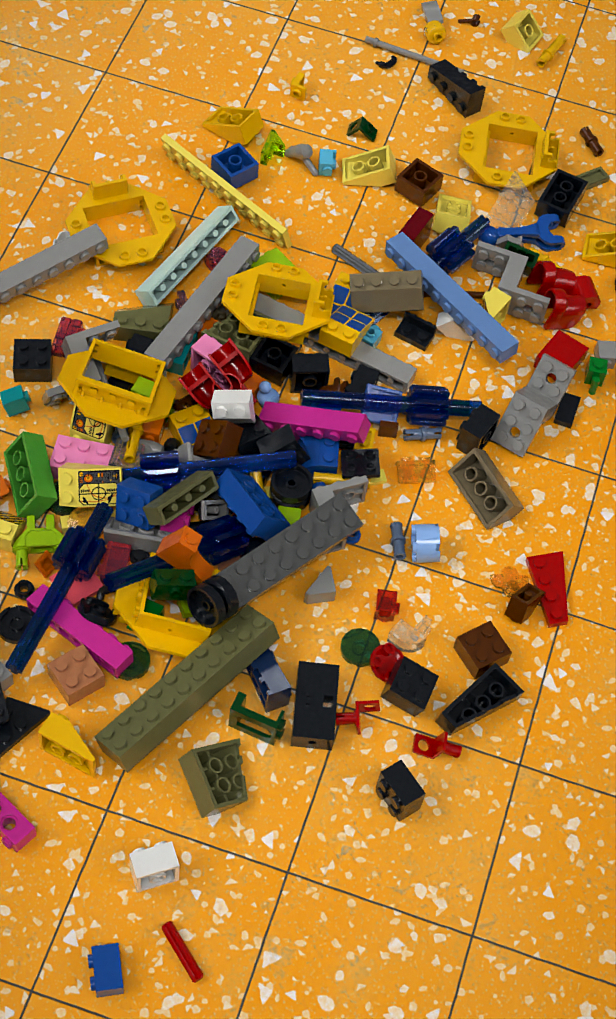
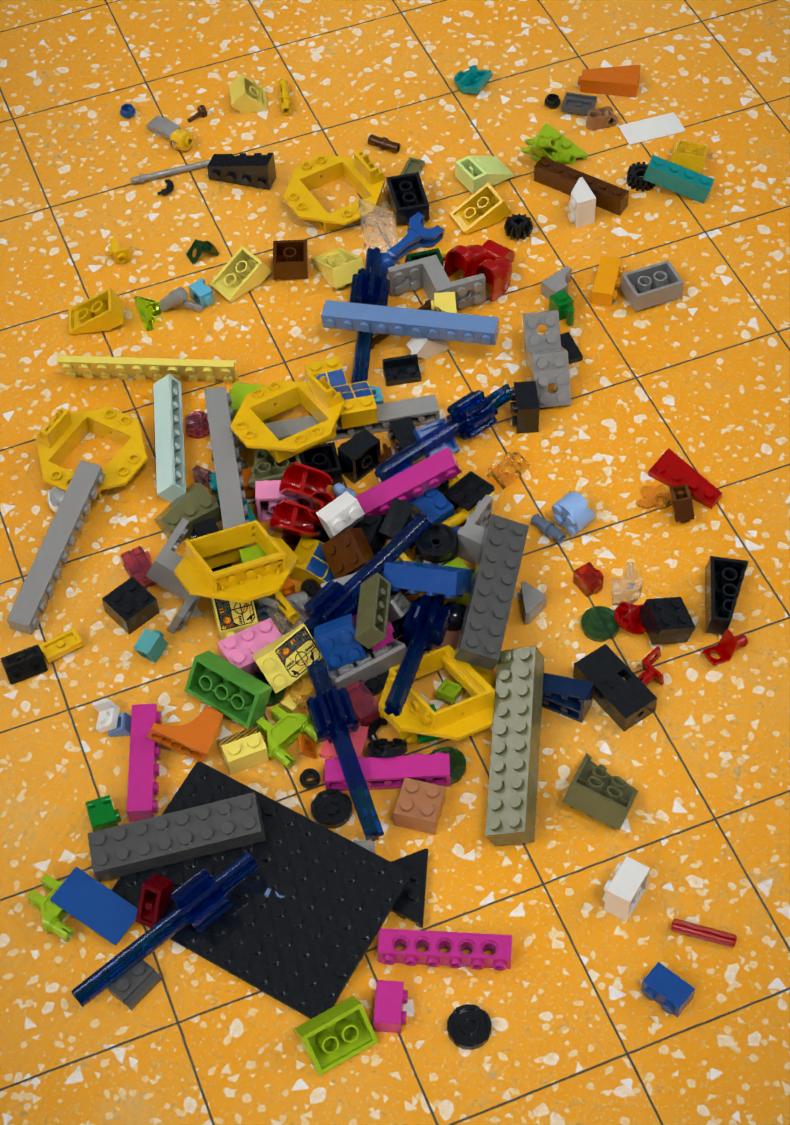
camera: 30 degrees left, 5 degrees down
yellow slope [38,712,96,778] -> none
dark green brick [149,569,197,601] -> none
orange arch [155,525,215,583] -> none
light grey slope [178,442,194,466] -> none
black wheel [187,575,239,628] -> none
blue brick [211,143,259,189] -> none
dark green panel [228,692,286,746] -> none
black axle [332,244,378,273] -> none
dark tan slope [350,270,424,313] -> none
black brick [376,760,426,822] -> none
reddish brown tile [378,420,399,438] -> none
dark red brick [398,207,434,248] -> none
sand blue pin [403,427,442,442] -> none
dark tan slope [448,448,524,530] -> none
reddish brown brick [453,621,512,680] -> none
light grey slope [496,234,524,248] -> none
red brick [533,330,589,381] -> none

